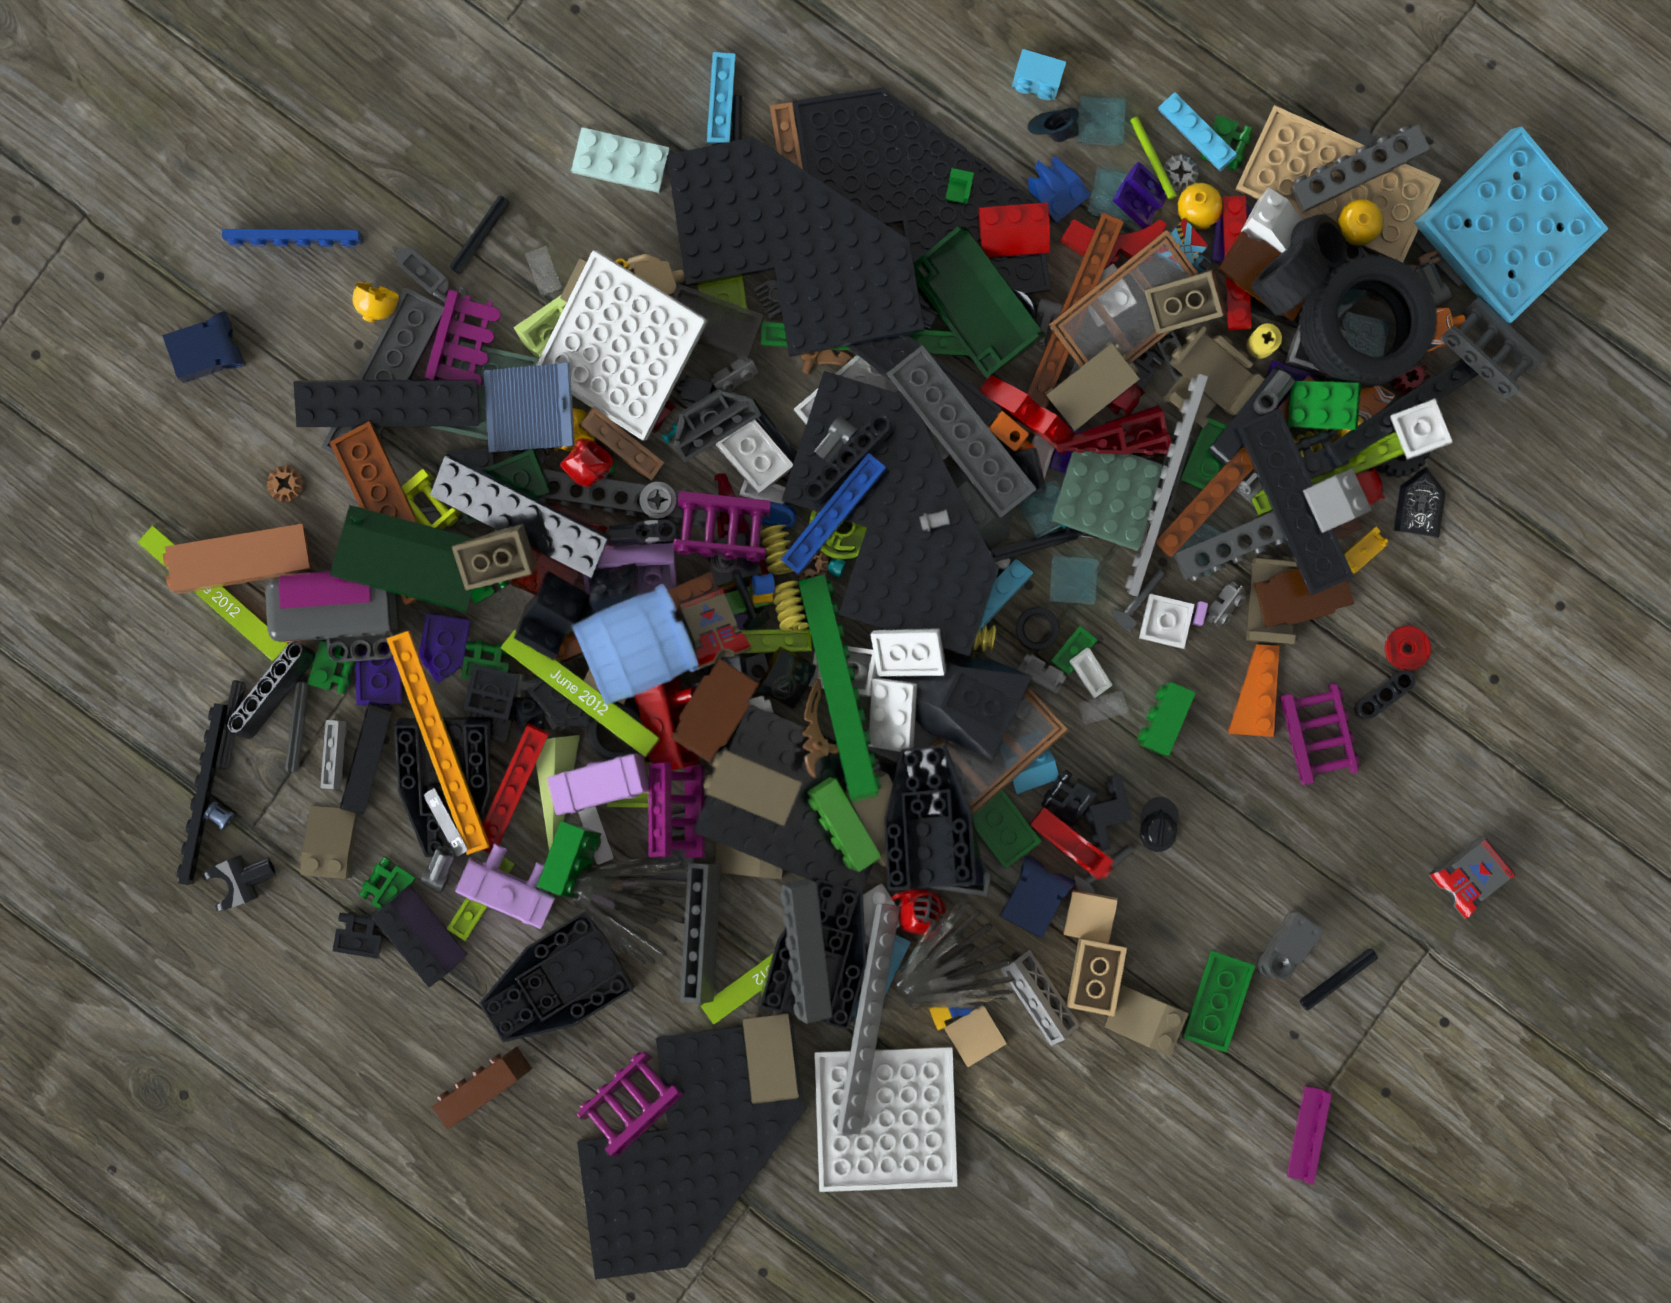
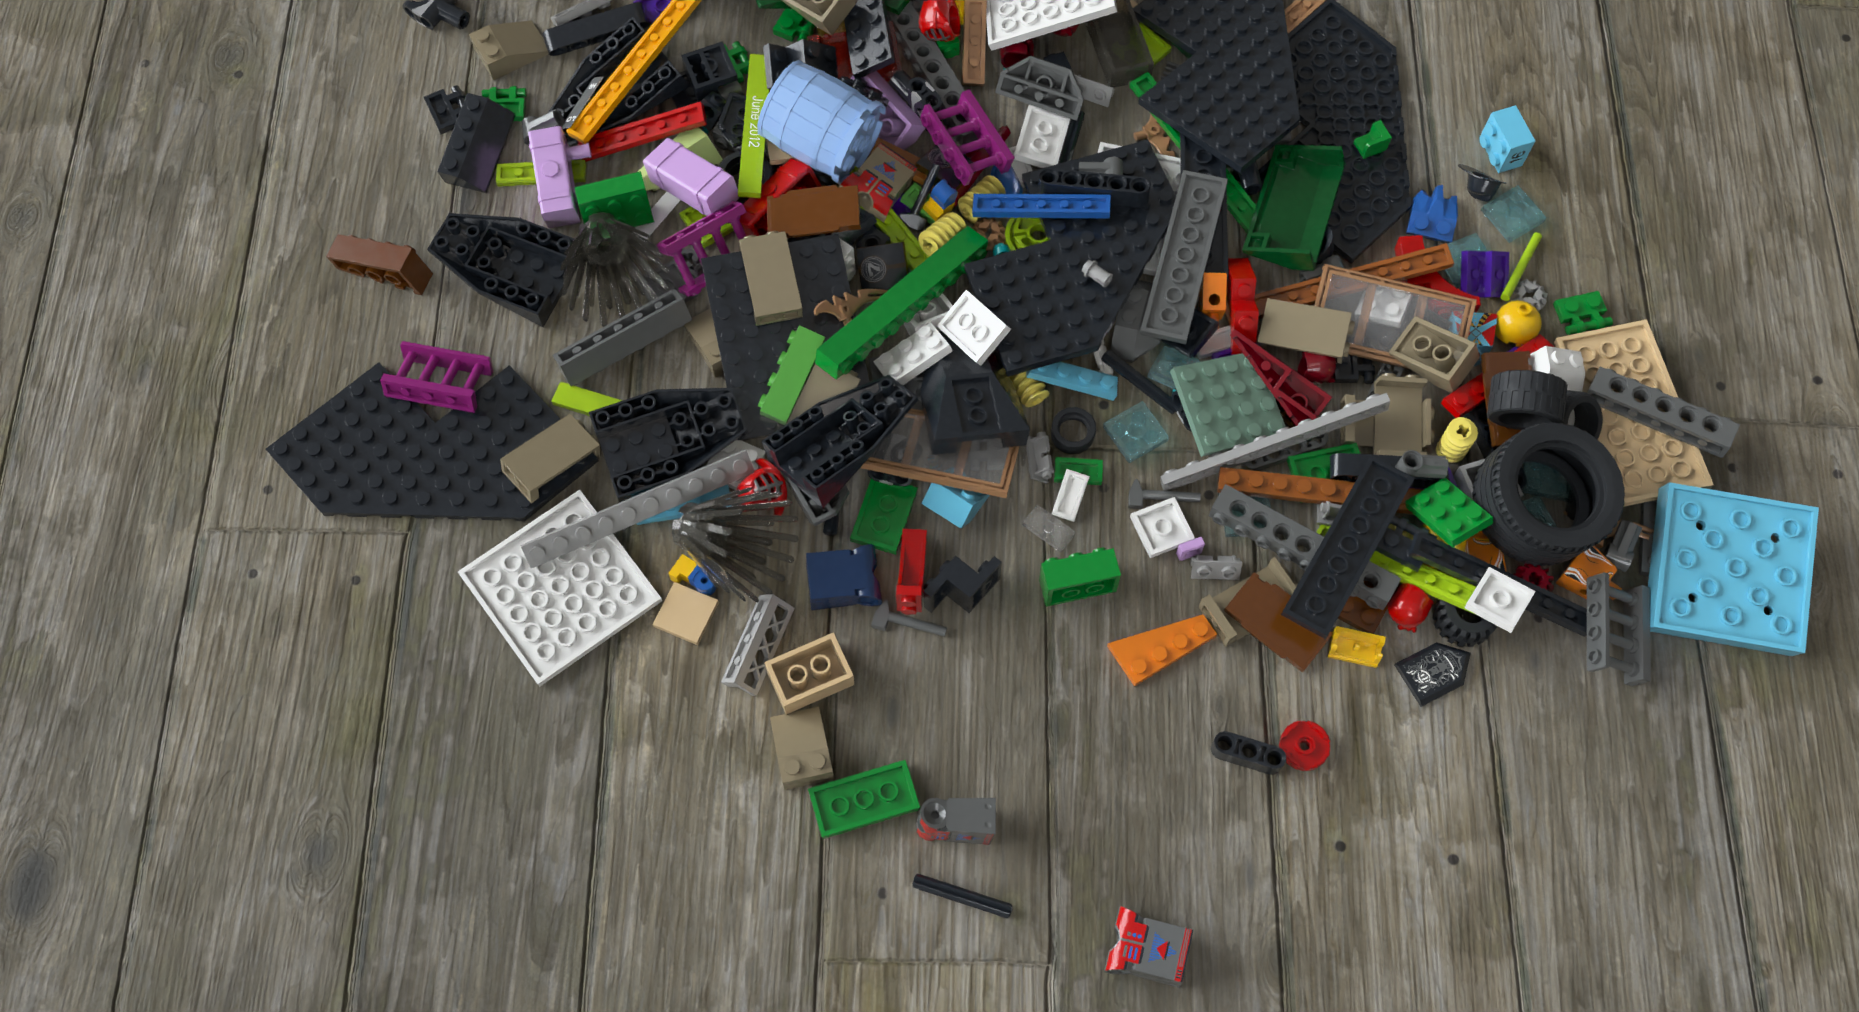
camera: 50 degrees right, 20 degrees down
dark purple tile [419,613,471,684] -> none
light grey gear [640,482,677,519] -> none
dark grey brick [780,879,832,1024] -> none
red slope [978,202,1050,258] -> none
black plate [1041,770,1098,826] -> none
tan tile [1063,889,1118,943] -> none
black piece [1140,797,1178,852] -> none
medium azure plate [1158,92,1237,172] -> none
magenta fence [1280,683,1360,785] -> none
magenta fence [1286,1085,1332,1185] -> none
light grey slope [1303,468,1372,533] -> none
yellow cylinder [1337,199,1384,246] -> none

